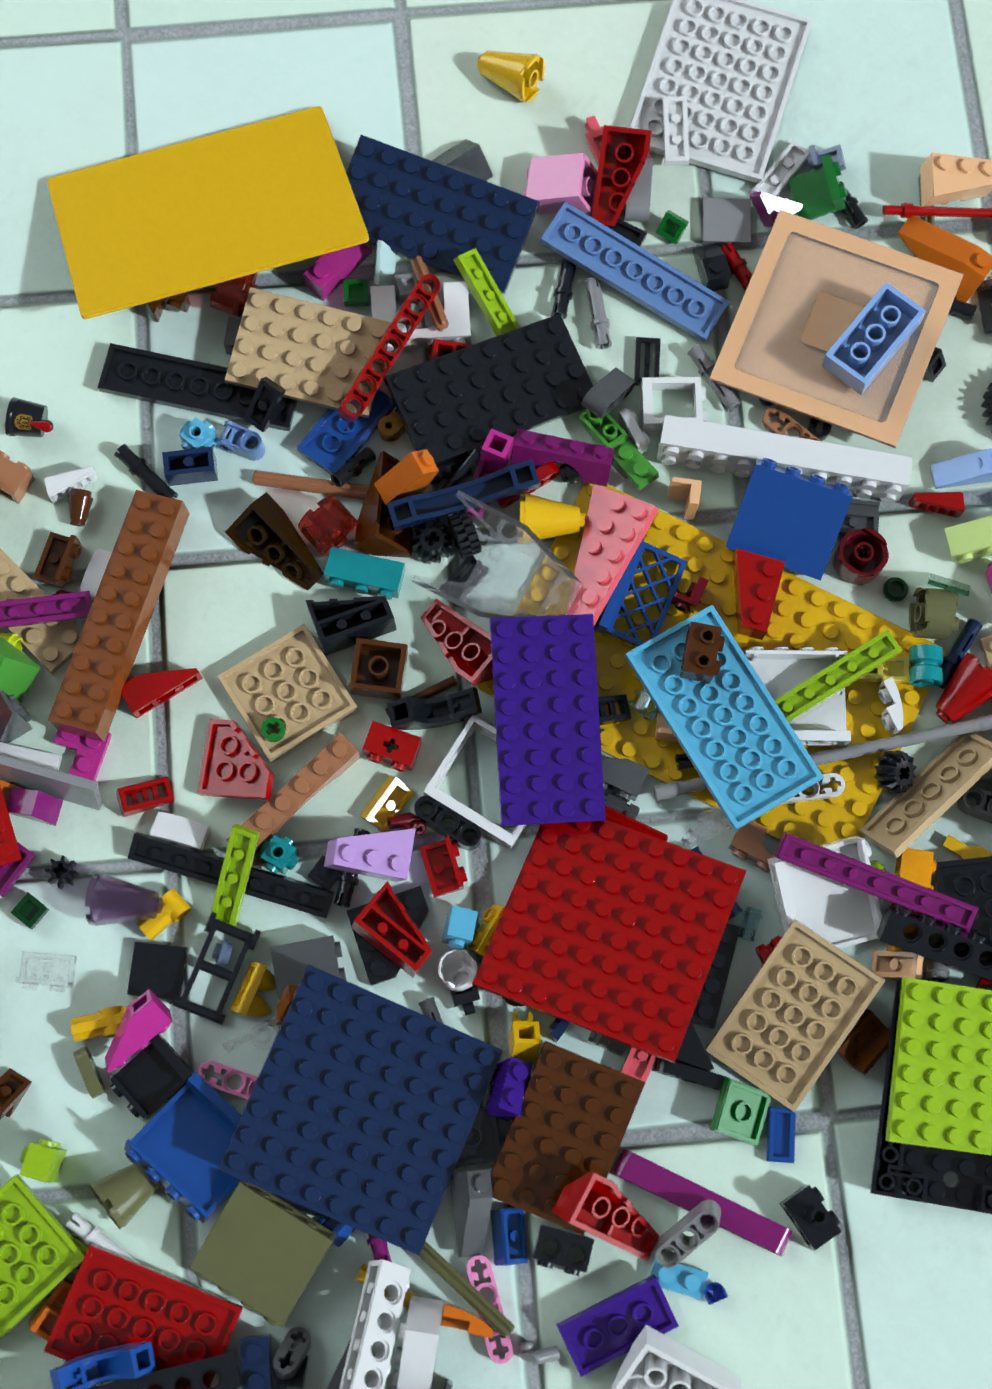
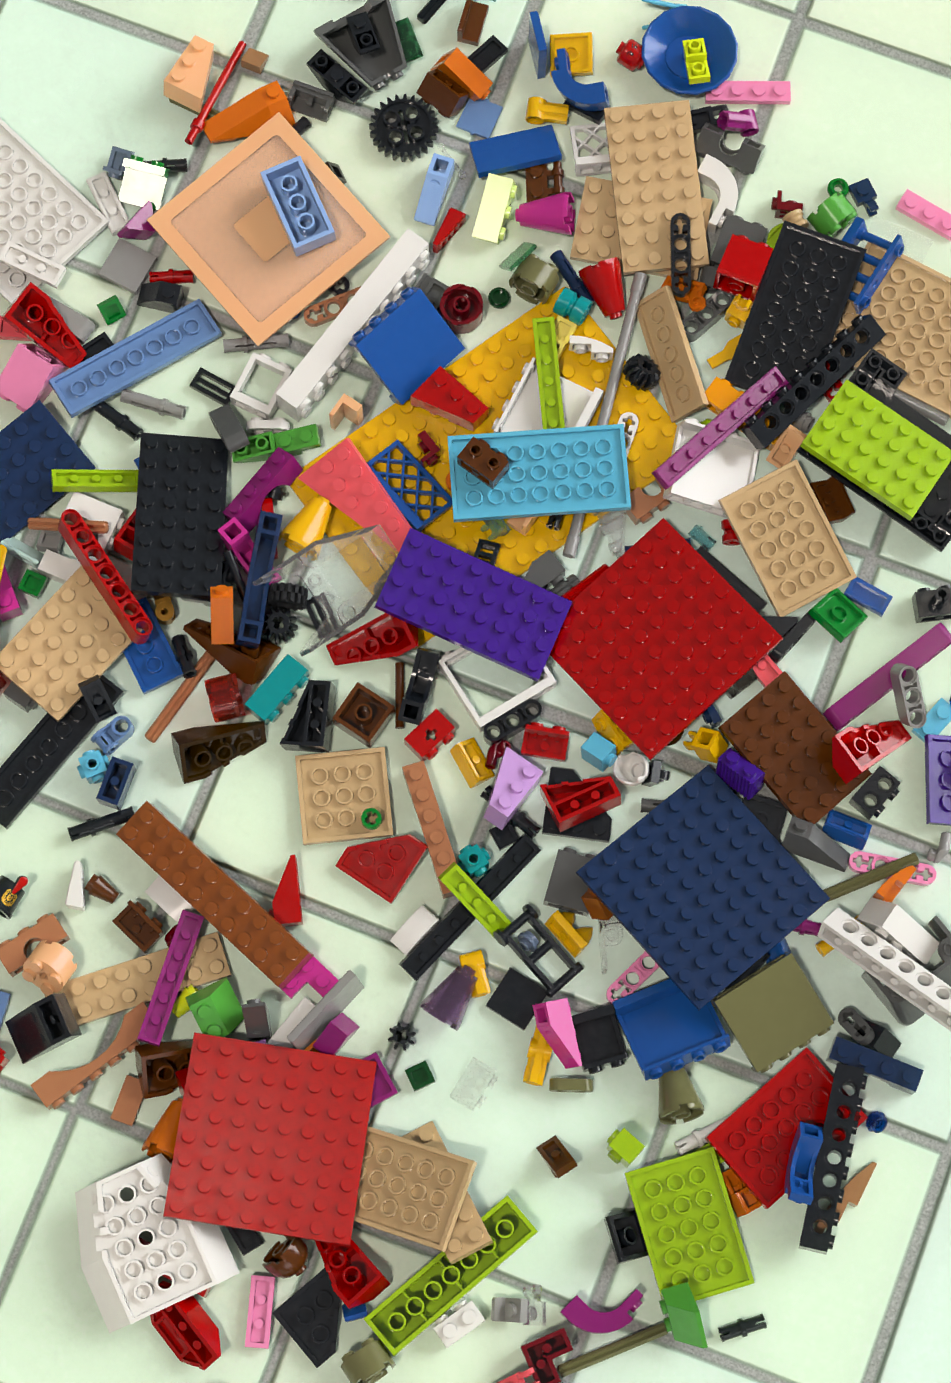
camera: 60 degrees left, 0 degrees up
red slope [116,776,175,817] -> none

